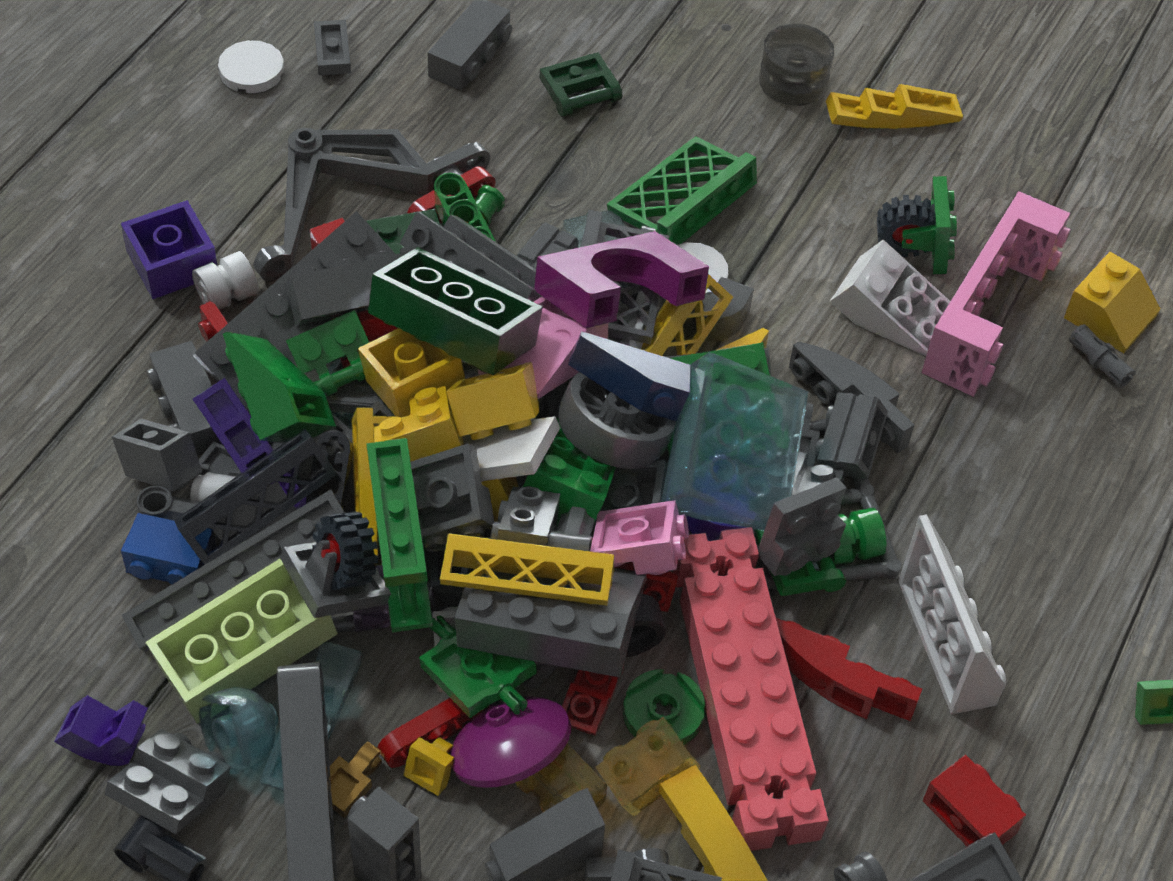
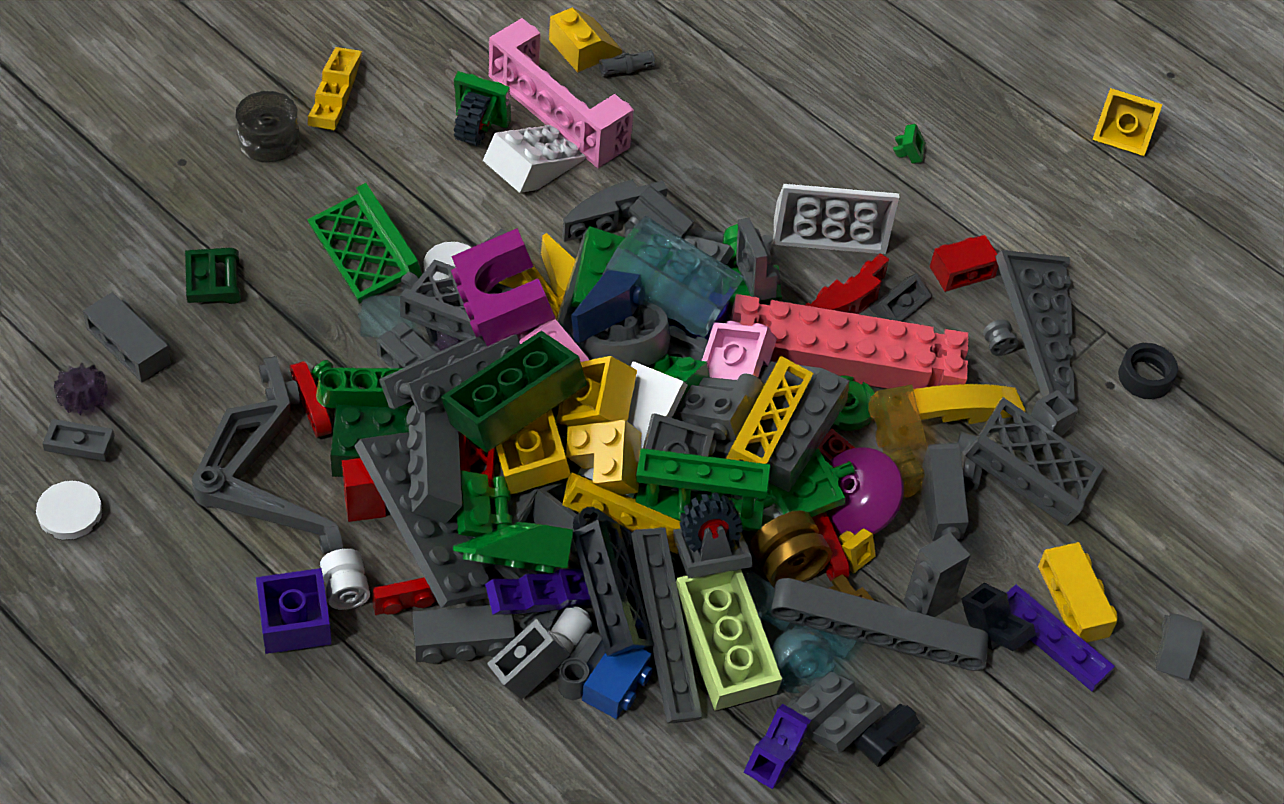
camera: 75 degrees left, 0 degrees up
none -> clear purple gear [54,362,109,416]
none -> pearl gold wheel [750,510,833,588]
none -> dark grey slope [869,273,932,322]

